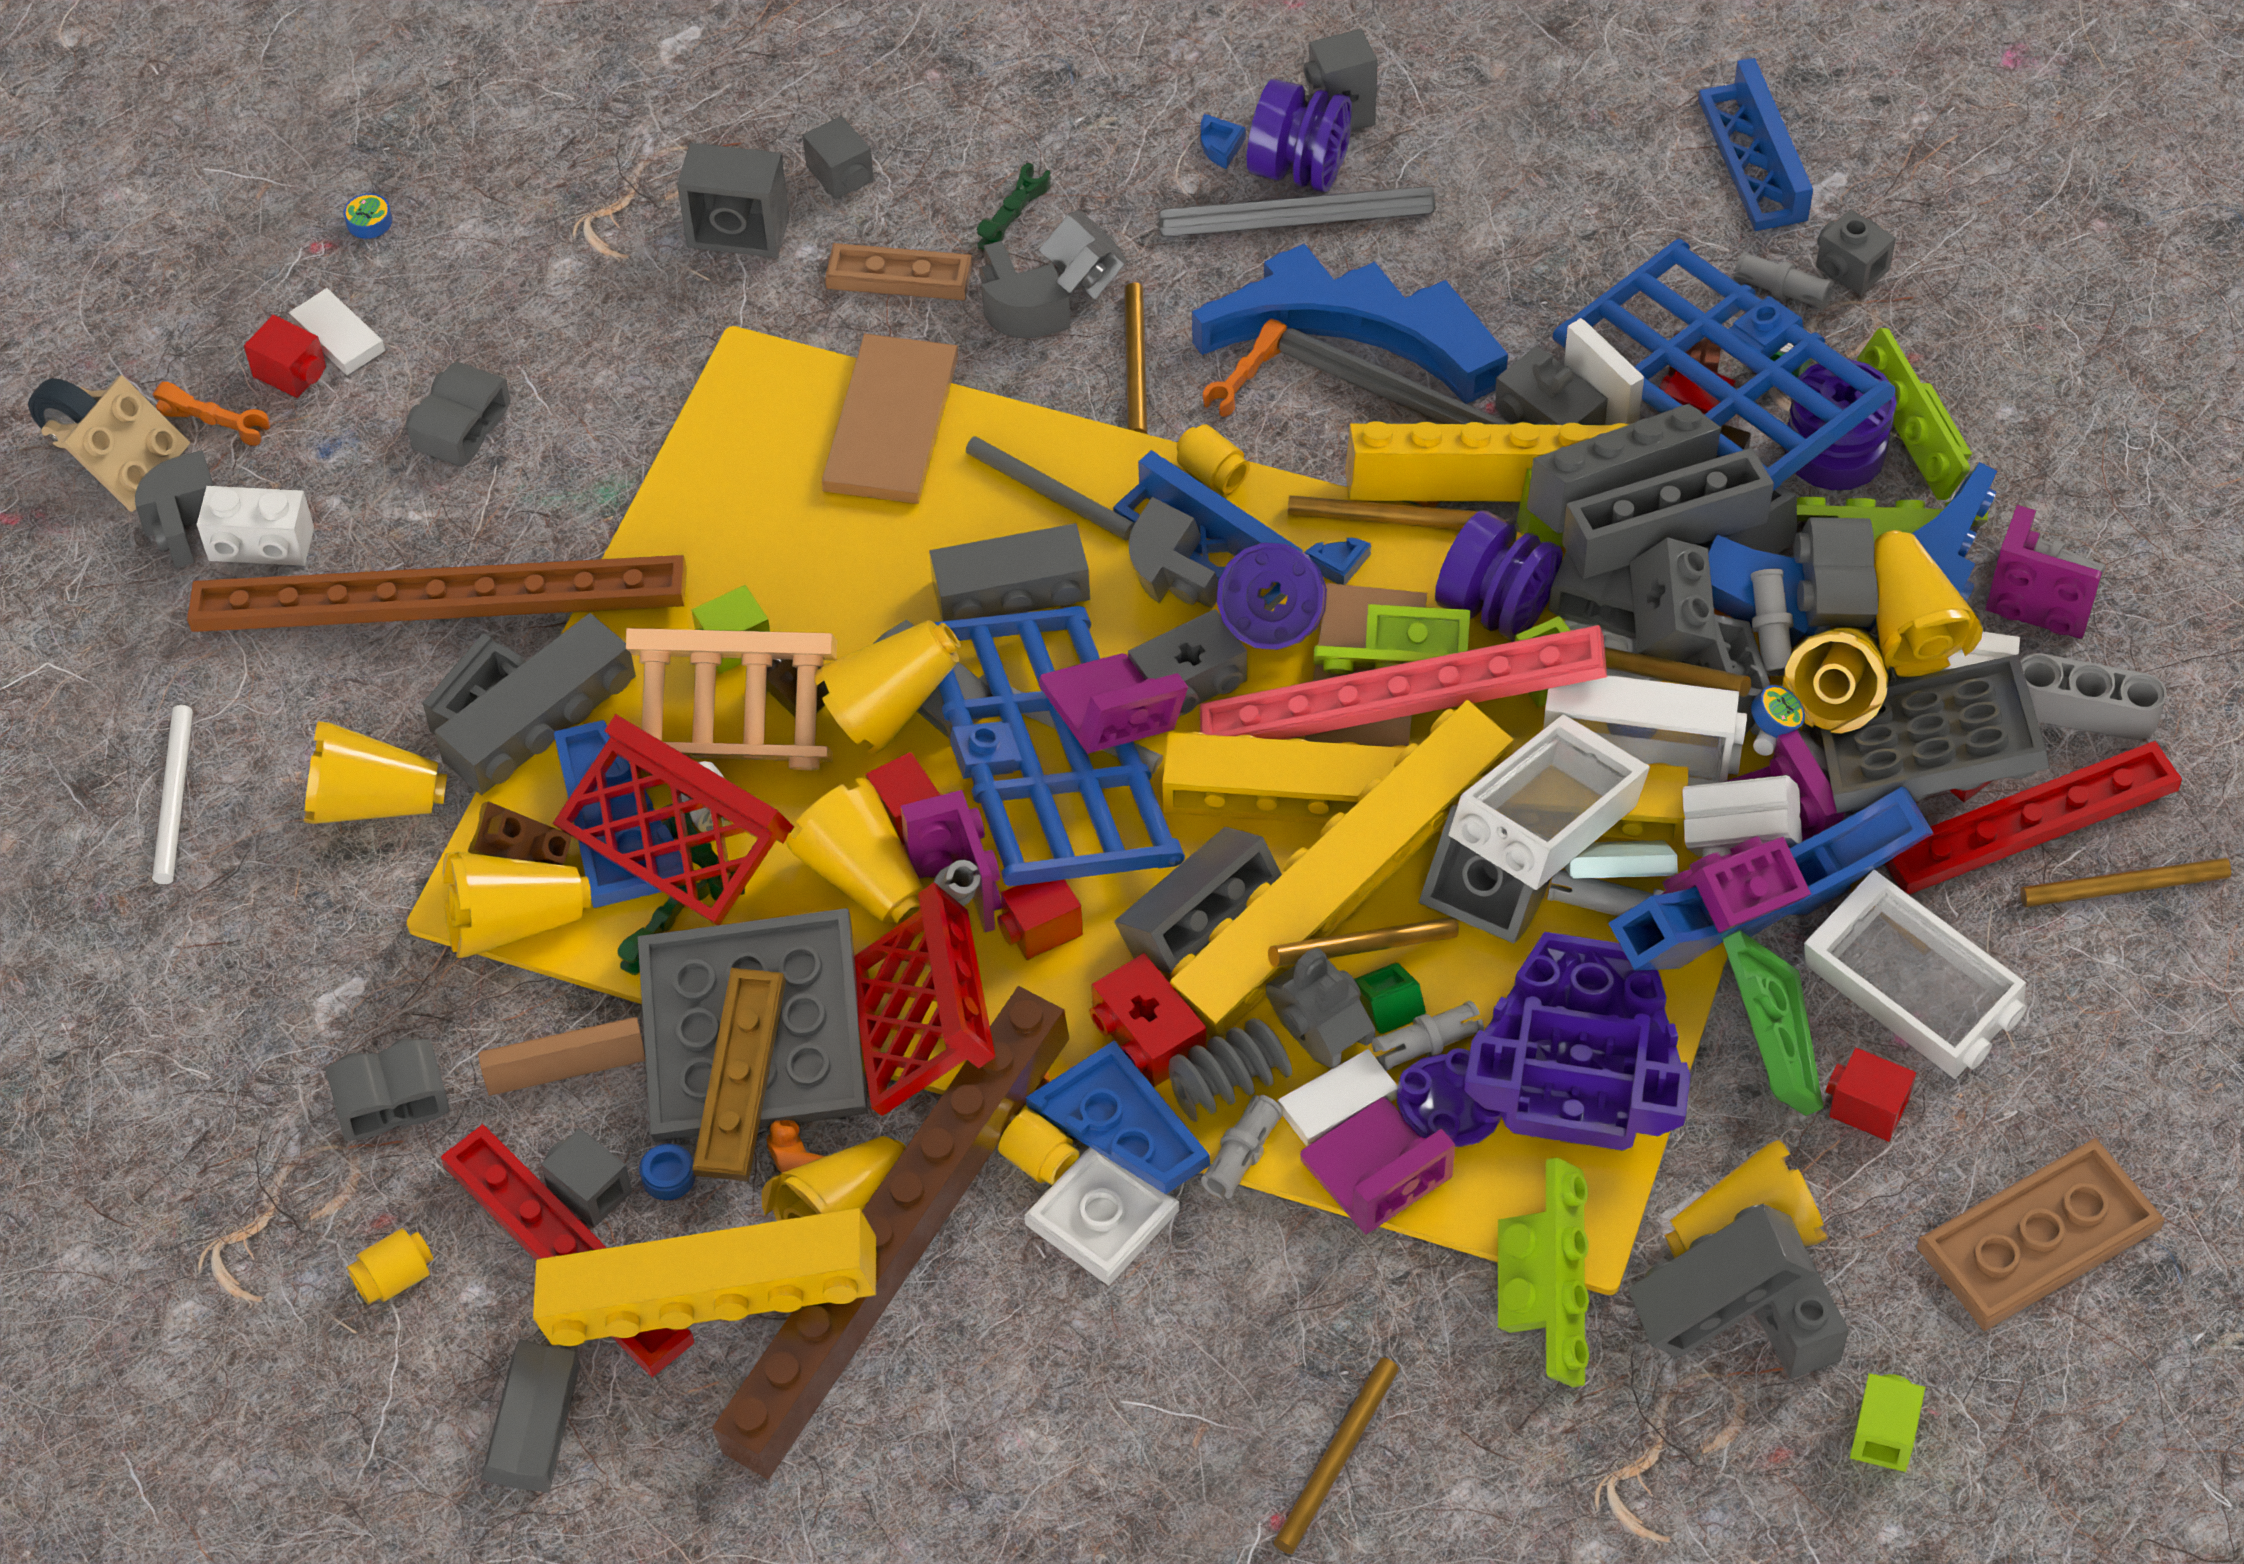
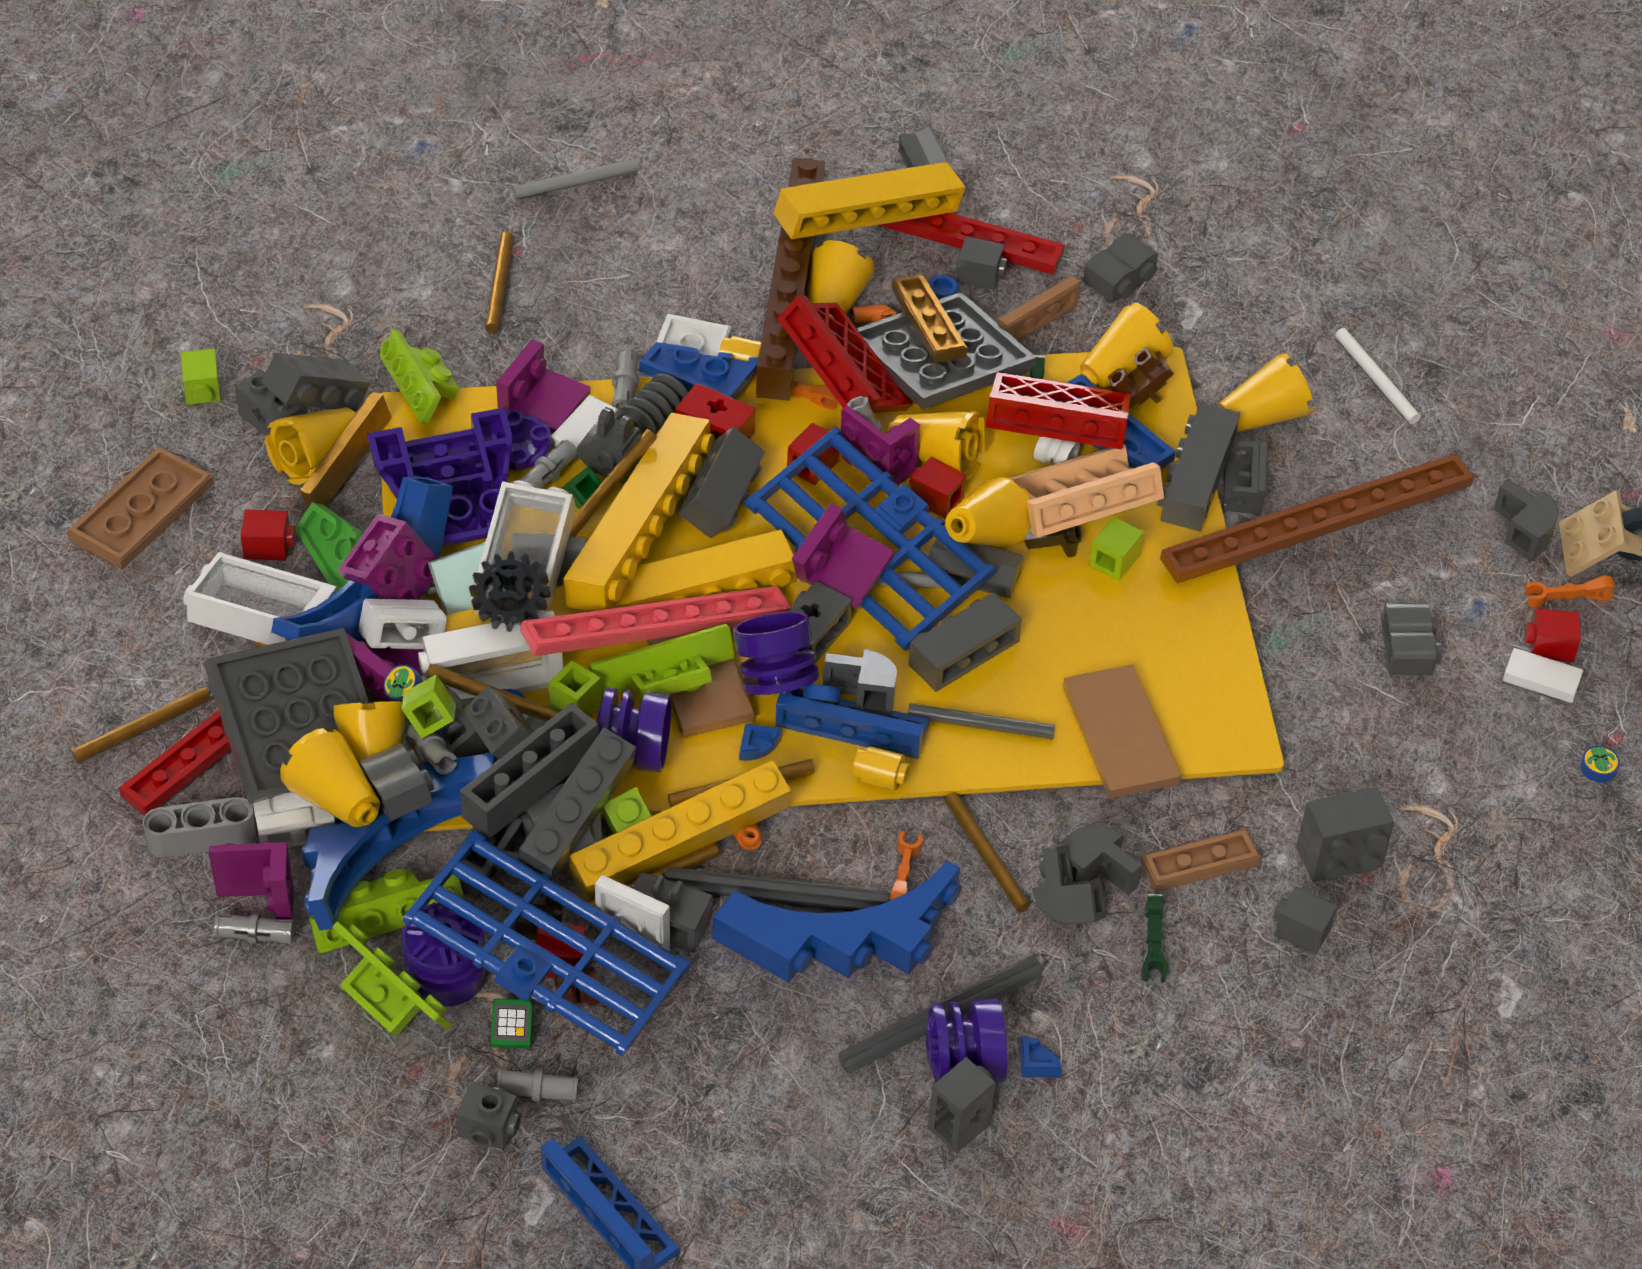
camera: 150 degrees right, 5 degrees down
white brick [197,486,314,566] -> none
yellow brick [346,1228,434,1305] -> none
none -> pearl gold tile [300,392,391,508]
none -> lime brick [401,674,456,739]
none -> black gear [469,552,551,632]
none -> blue tile [803,684,841,704]

